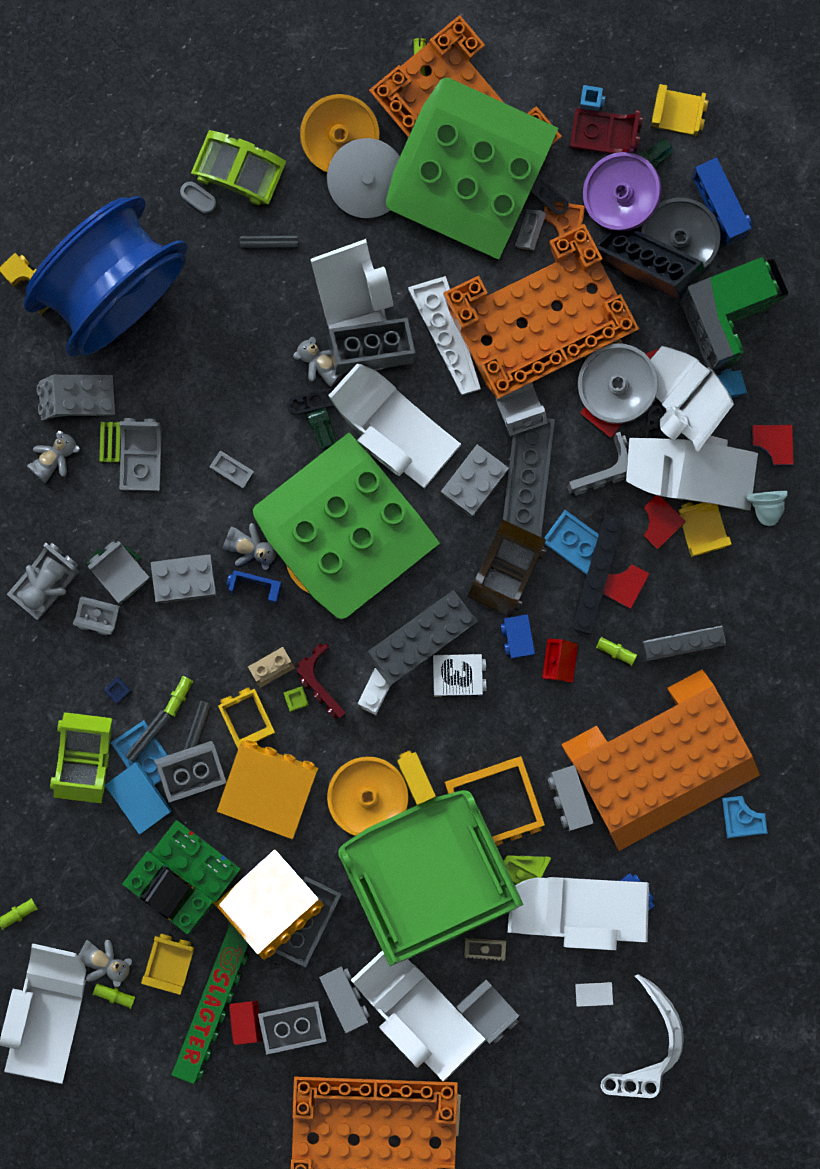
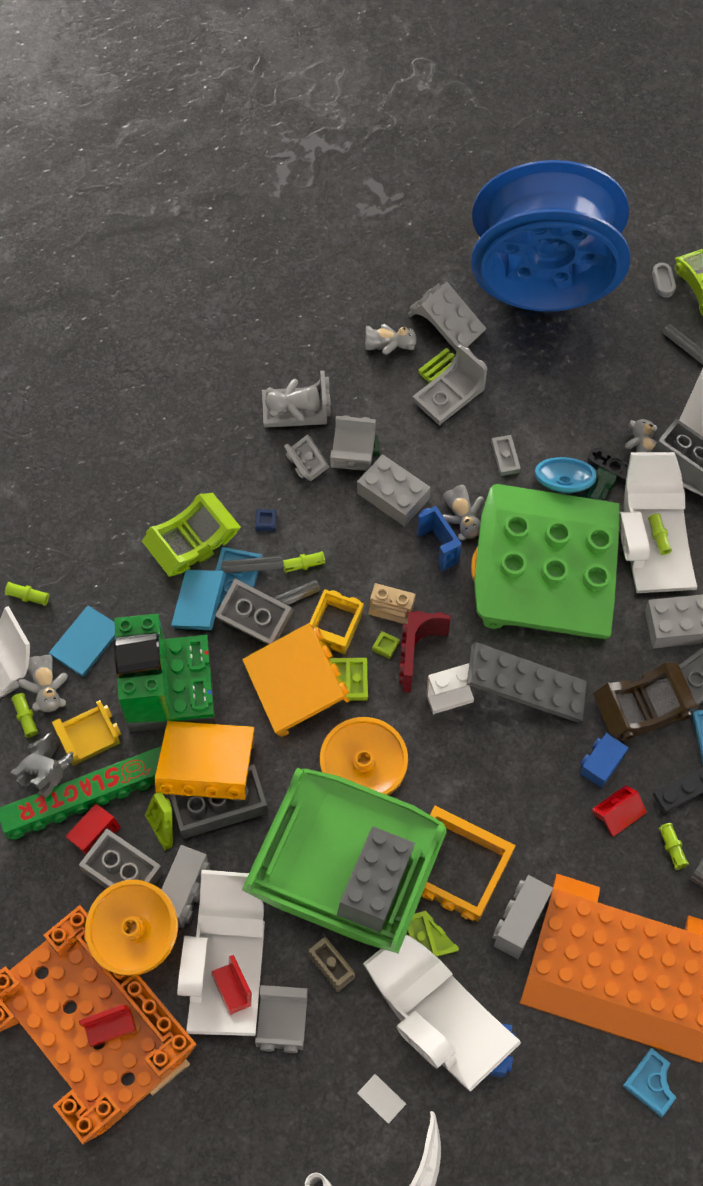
camera: 50 degrees right, 20 degrees down
yellow window [397,751,436,805] -> none
white panel [433,654,486,697] -> none
none -> dark grey animal [10,732,74,799]
none -> dark azure tile [49,606,115,677]
none -> red panel [79,1004,137,1047]
none -> light orange dish [85,880,178,976]
none -> lime wing [145,792,173,851]
none -> red panel [211,955,252,1015]
none -> lime wing [330,658,368,701]
none -> dark grey brick [337,826,415,932]
none -> dark azure dish [535,457,596,493]
none -> lime pin [648,513,672,555]

